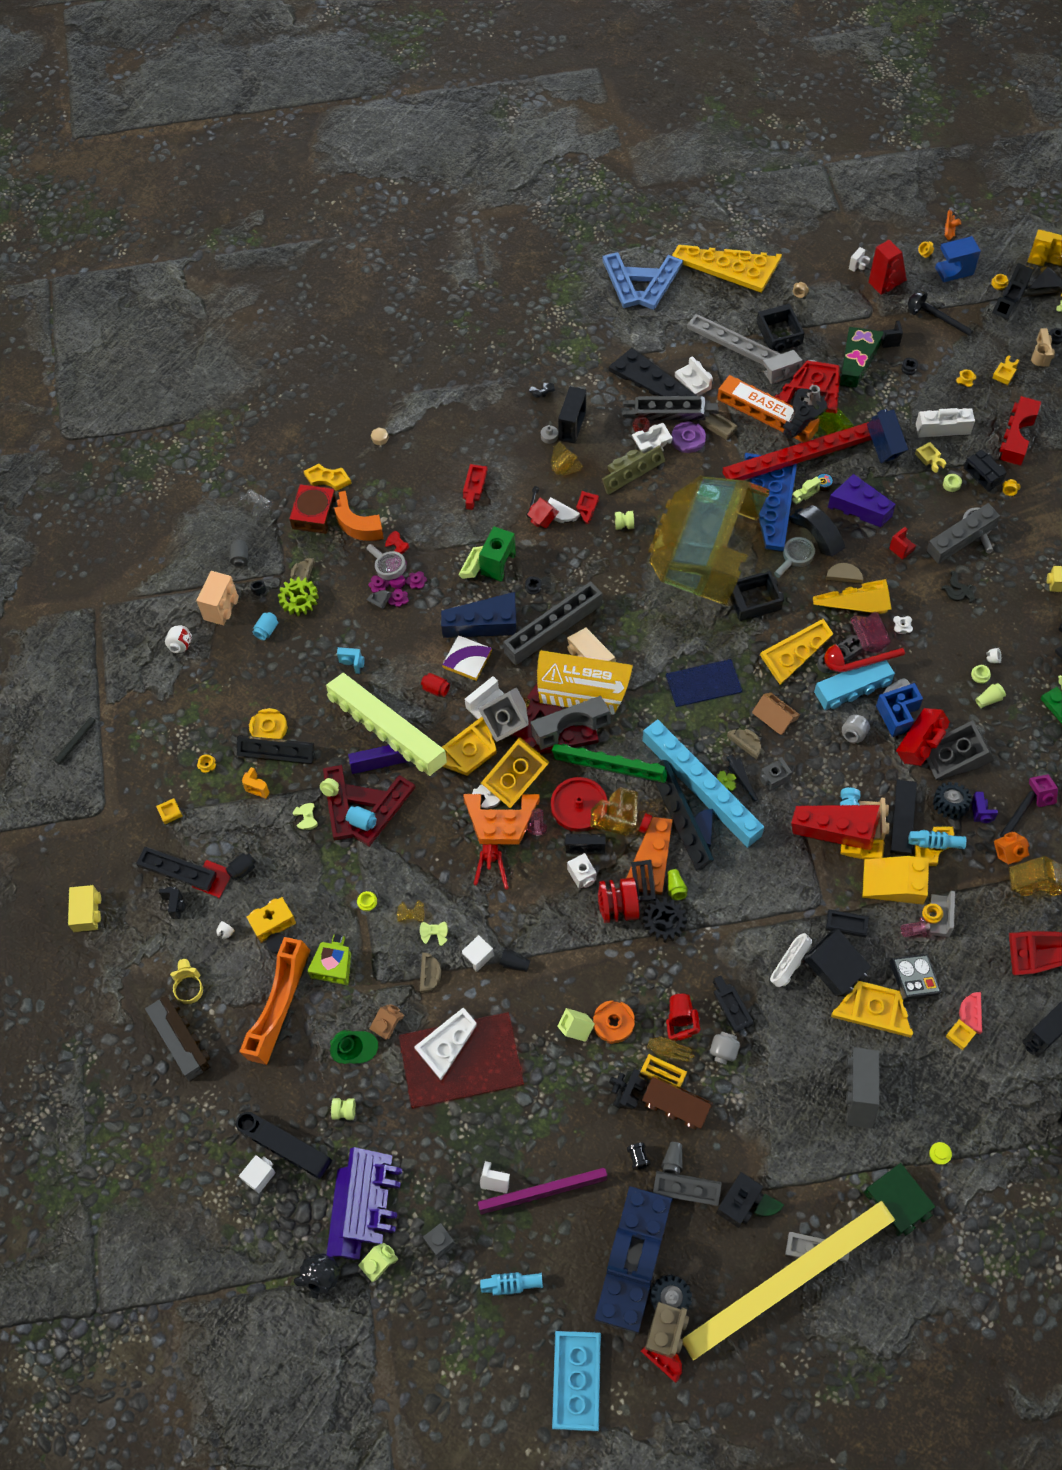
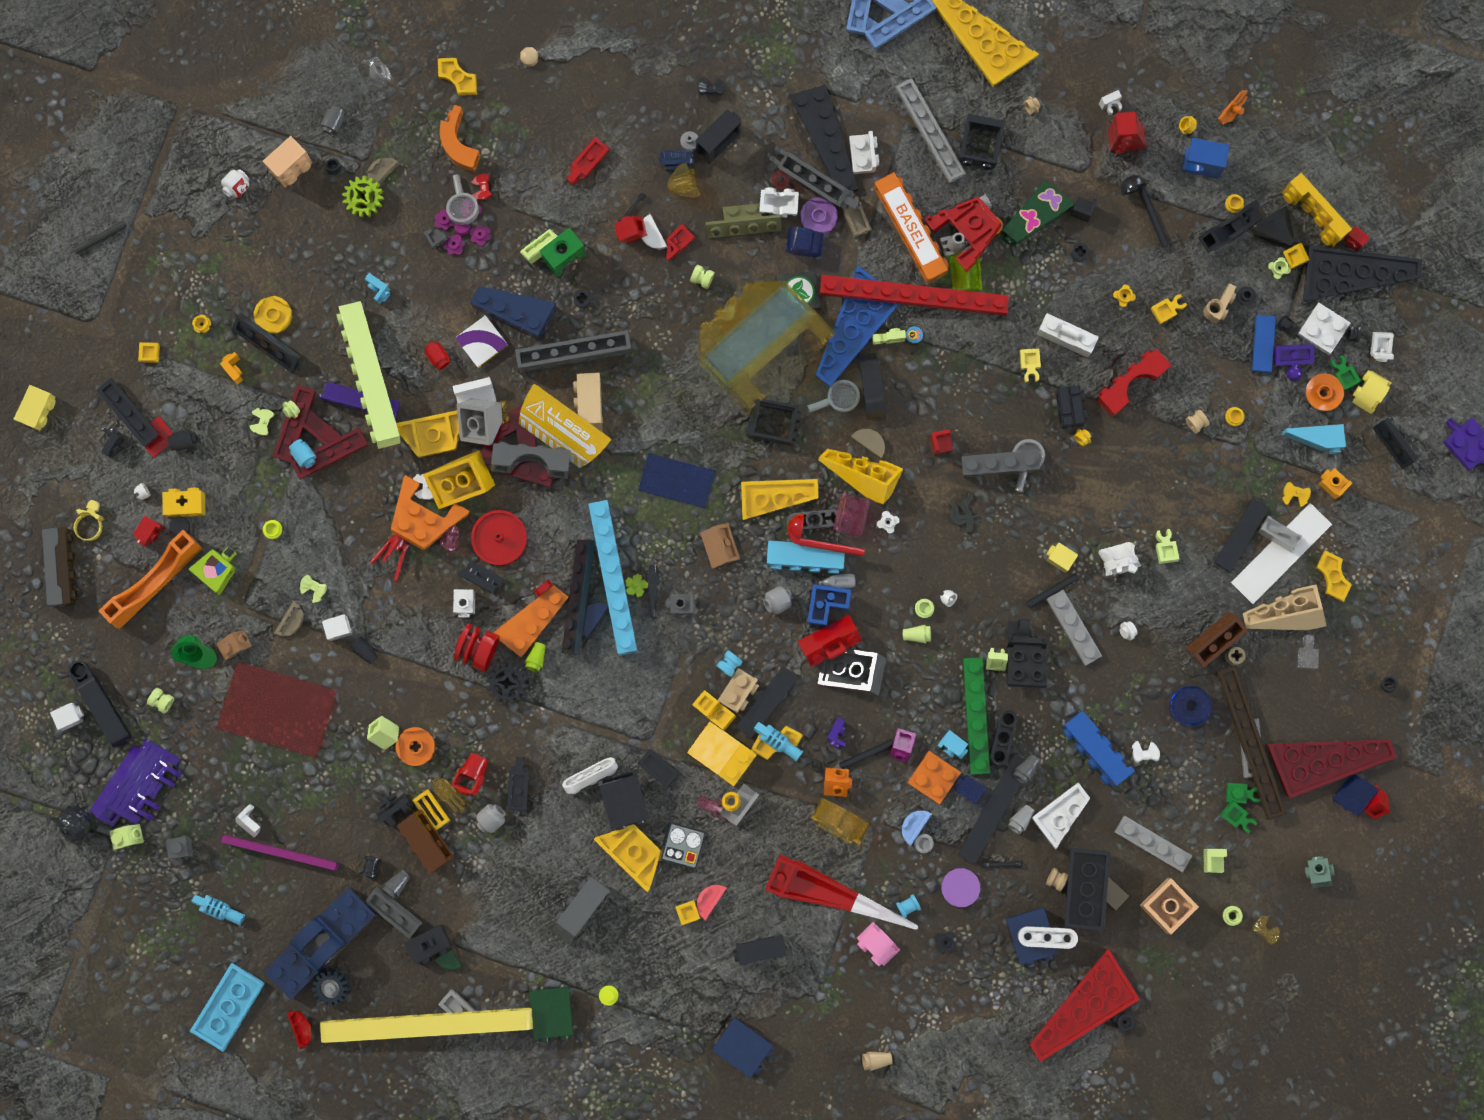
camera: 25 degrees right, 20 degrees up
medium azure brick [253,612,278,640] -> none
reddish brown panel [290,484,337,534] -> none
clear yellow piece [397,900,425,923] -> none
white wing [414,1008,477,1080] -> none
green plate [552,744,667,783] -> none
clear yellow brick [590,787,638,836] -> none
black tile [631,860,656,903] -> none
dark tan bracket [645,1302,689,1358] -> none
dark tan tile [727,729,761,760] -> none
light grey hinge [763,350,803,385] -> none
black animal [783,388,828,439] -> none
red wedge [791,805,880,850] -> none
dark purple wedge [828,474,896,527] -> none
dark blue brick [867,409,908,463] -> none
black wheel [933,782,972,819] -> none
yellowish green tile [943,474,962,492] -> none
none -> red brick [133,515,165,547]
none -> dark blue piece [659,149,695,171]
none -> clear blue piece [786,227,824,257]

